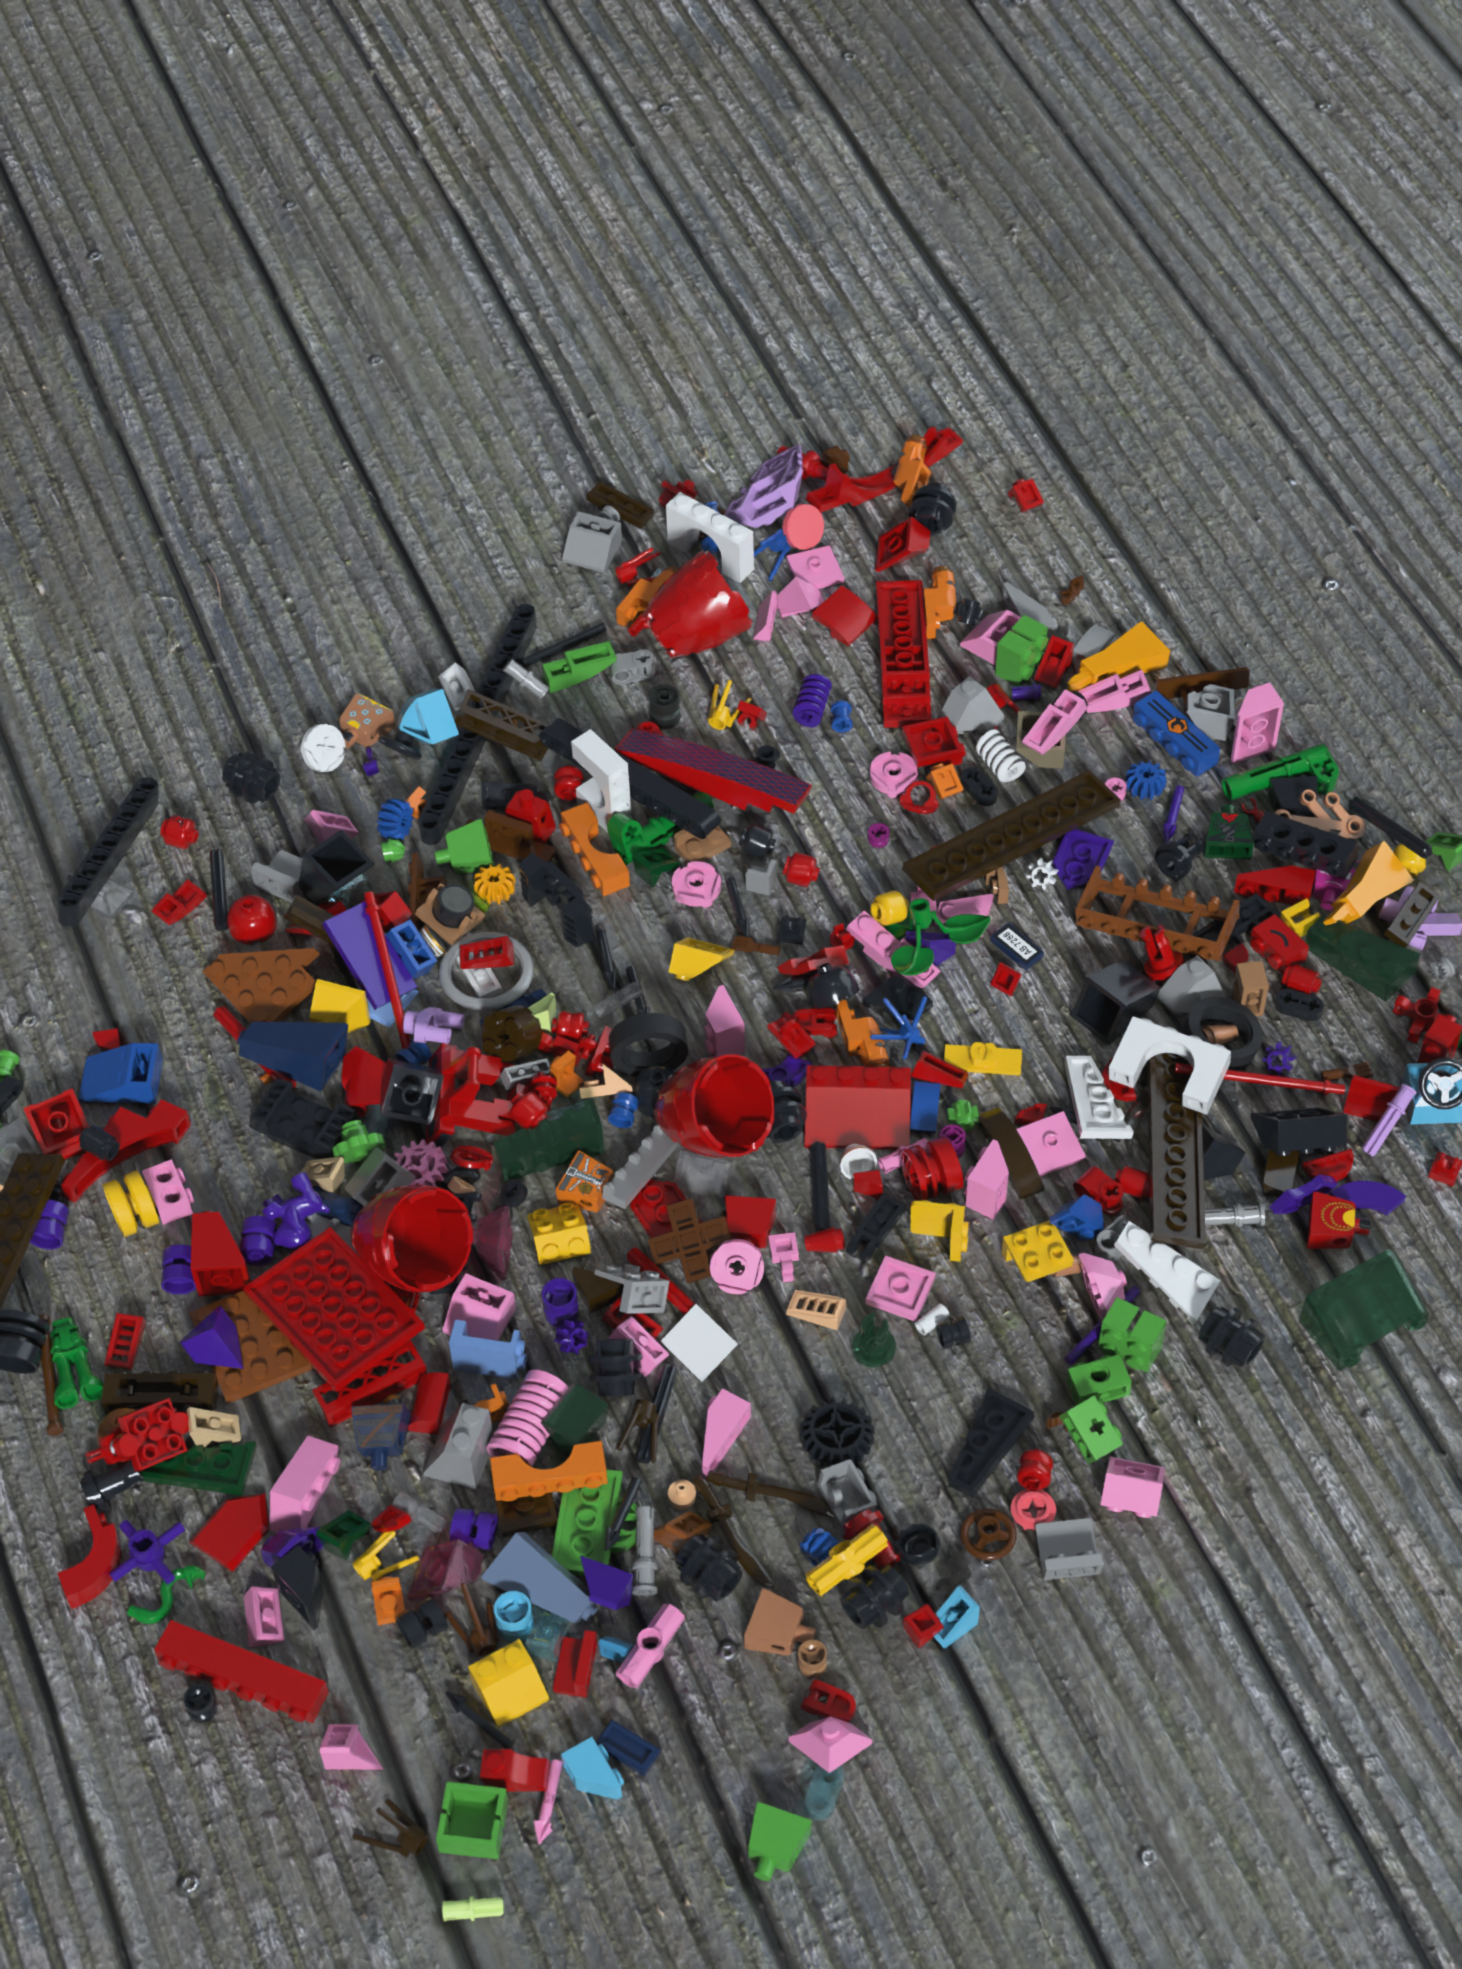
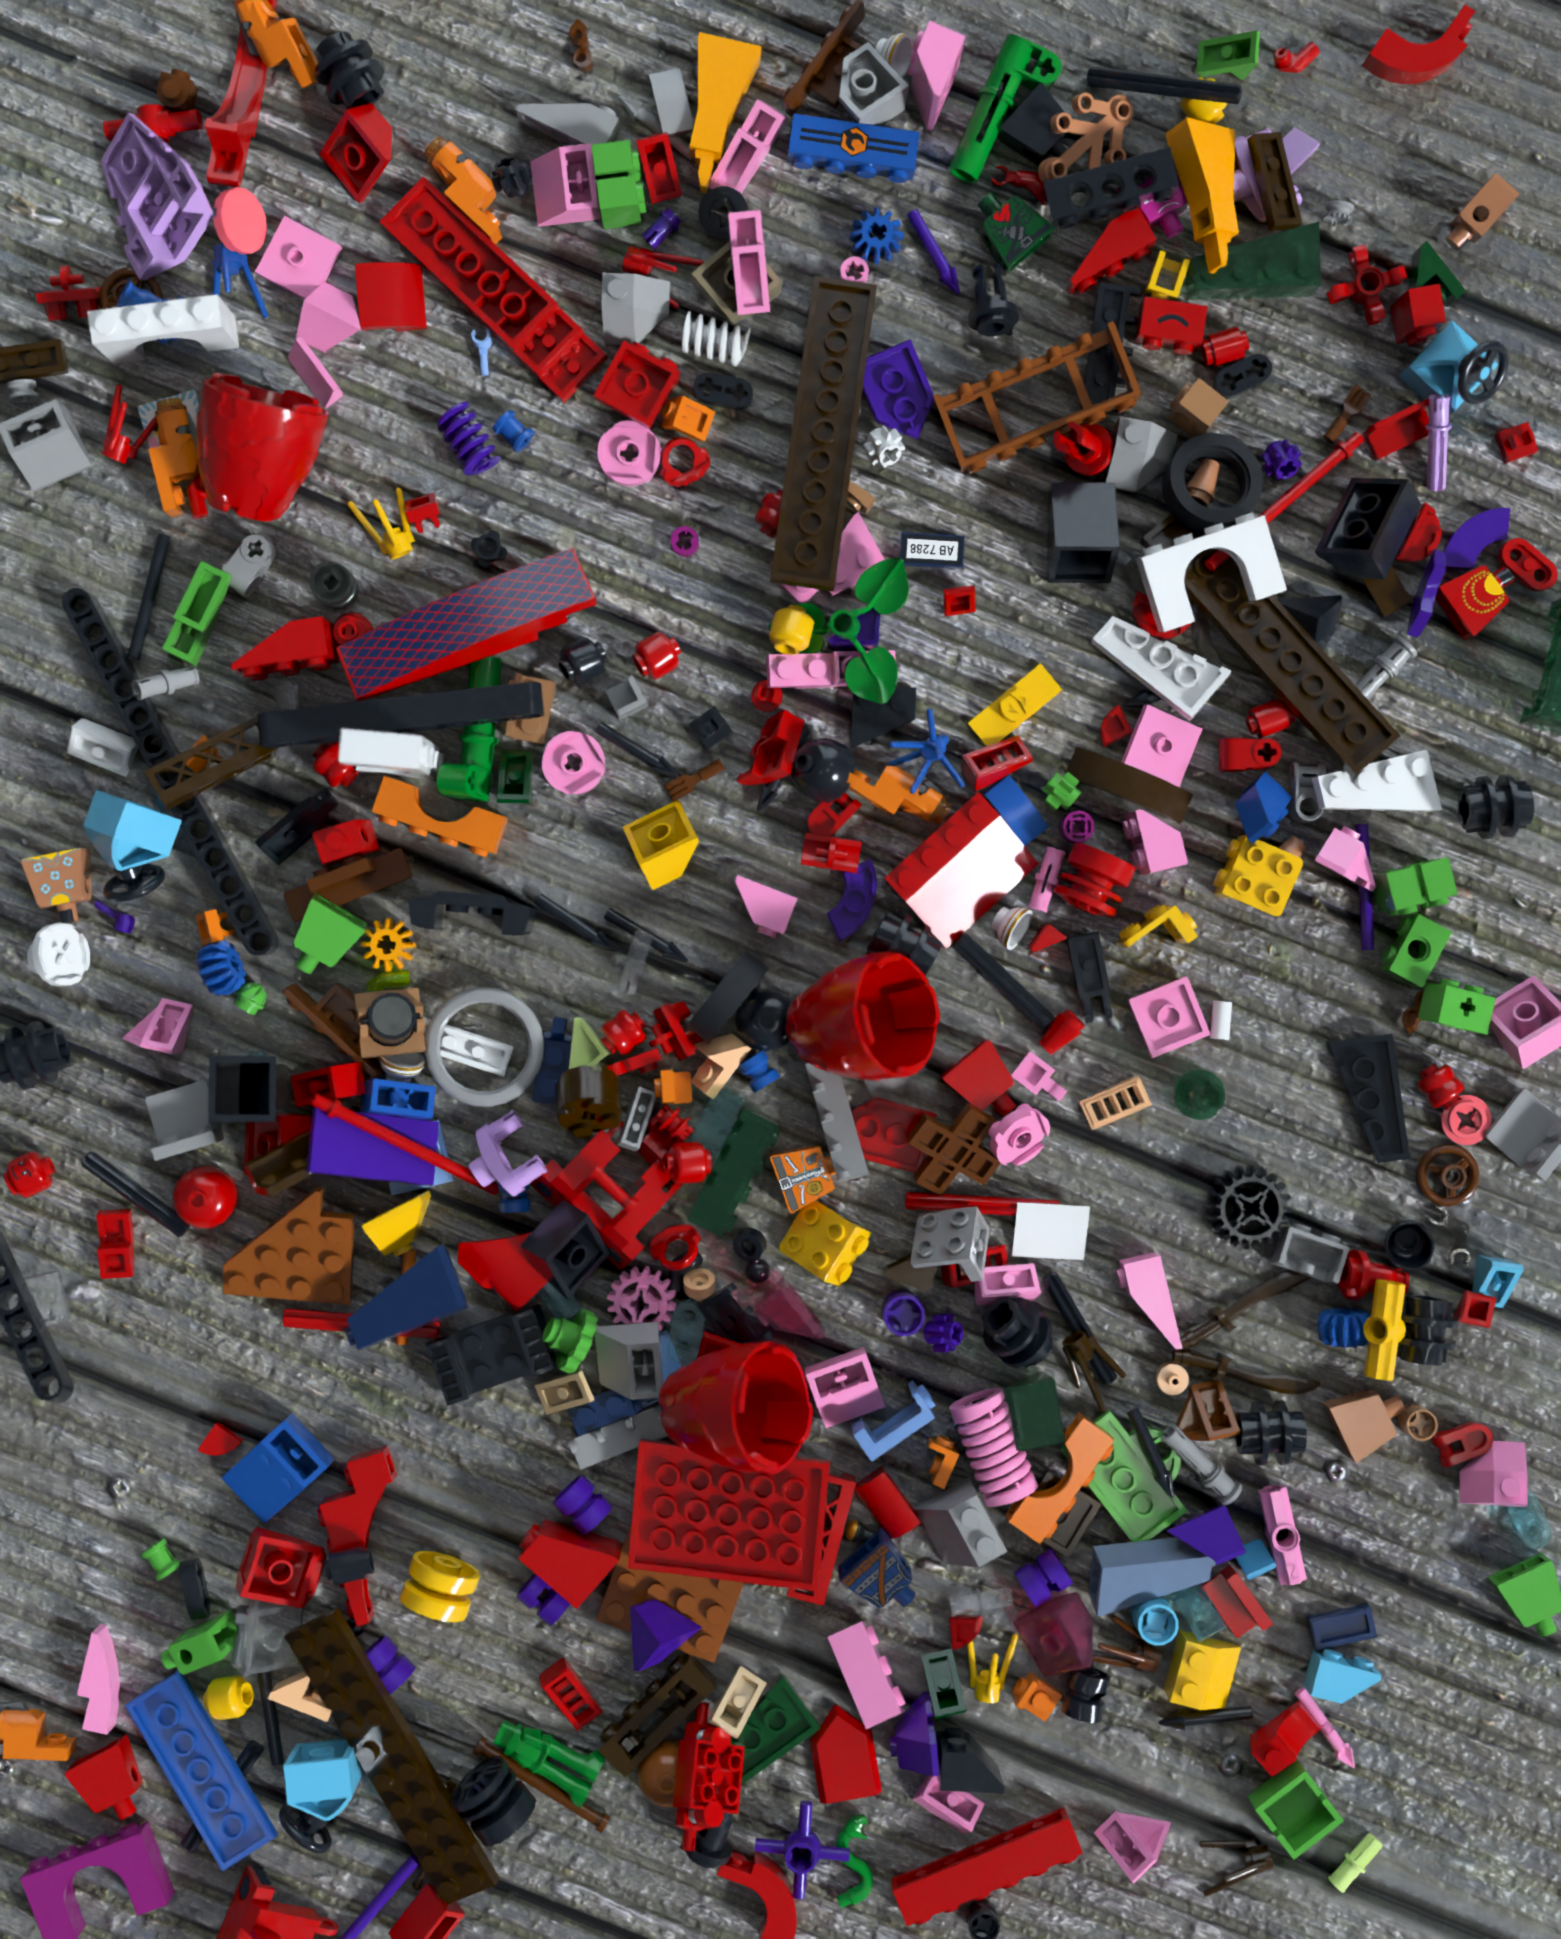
camera: 45 degrees left, 35 degrees up
bright pink brick [142,1159,194,1225] -> none
dark purple animal [262,1172,330,1251] -> none
red slope [460,936,514,969] -> none
black wheel [936,1316,971,1349] -> none
red tile [1222,943,1249,972] -> none
none -> red slope [231,616,339,681]
none -> light blue hand [471,328,492,376]
none -> red plate [1498,538,1558,592]

